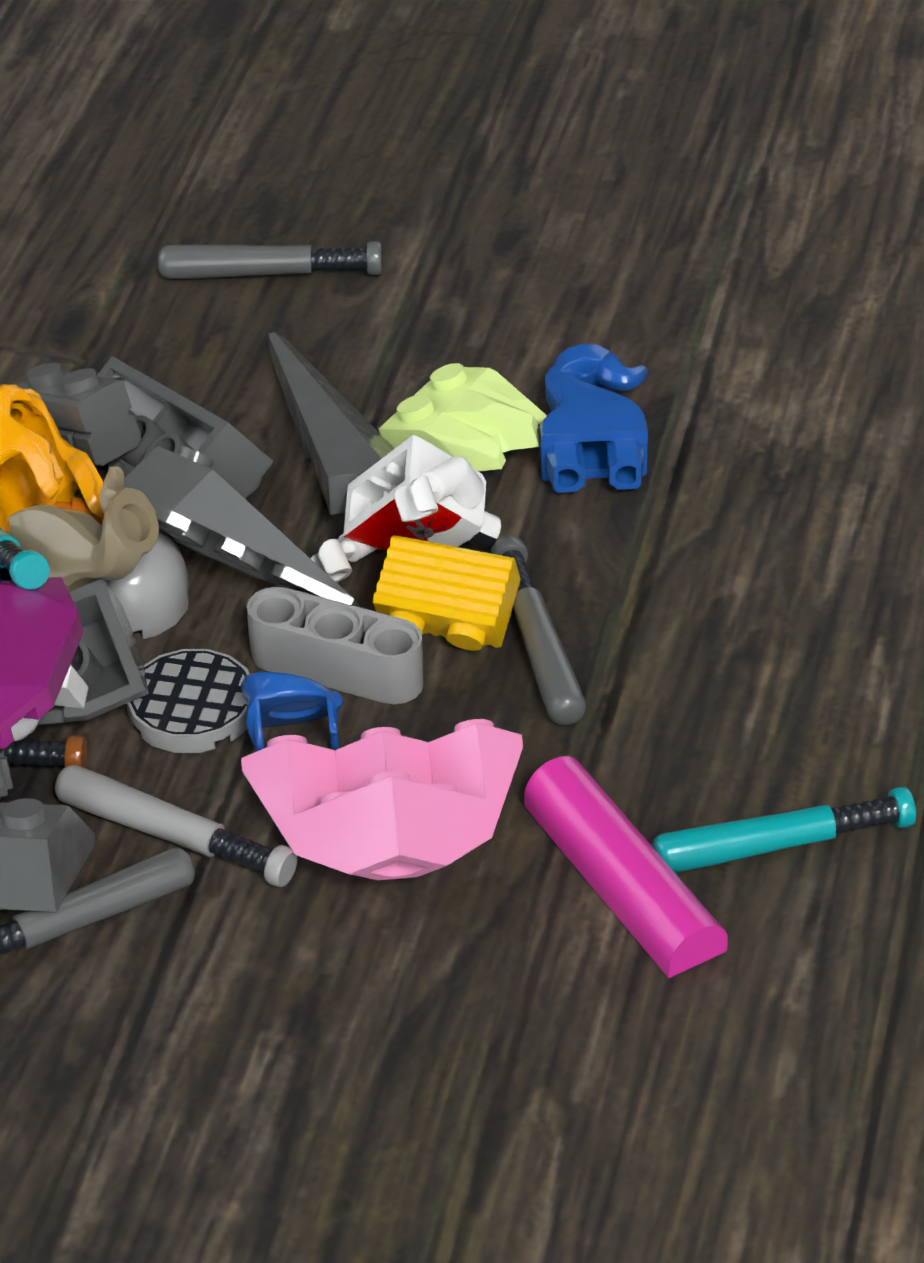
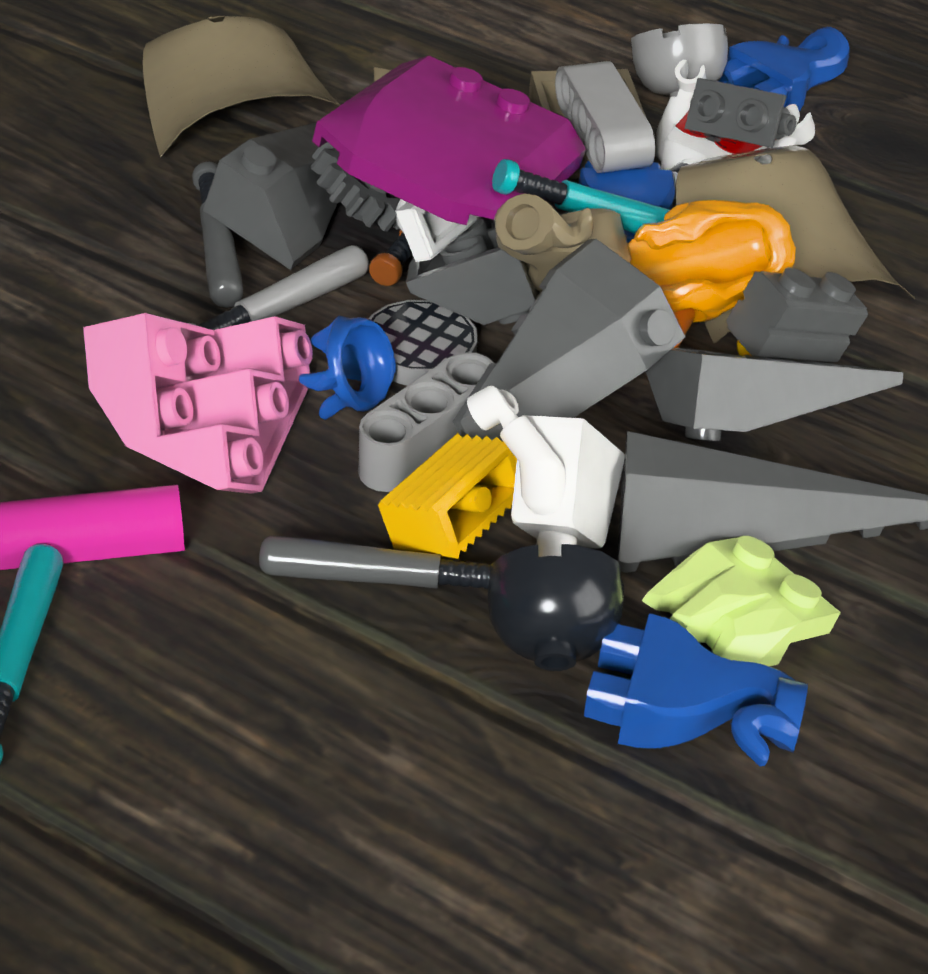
camera: 105 degrees right, 0 degrees up
none -> black cylinder [488,544,624,671]

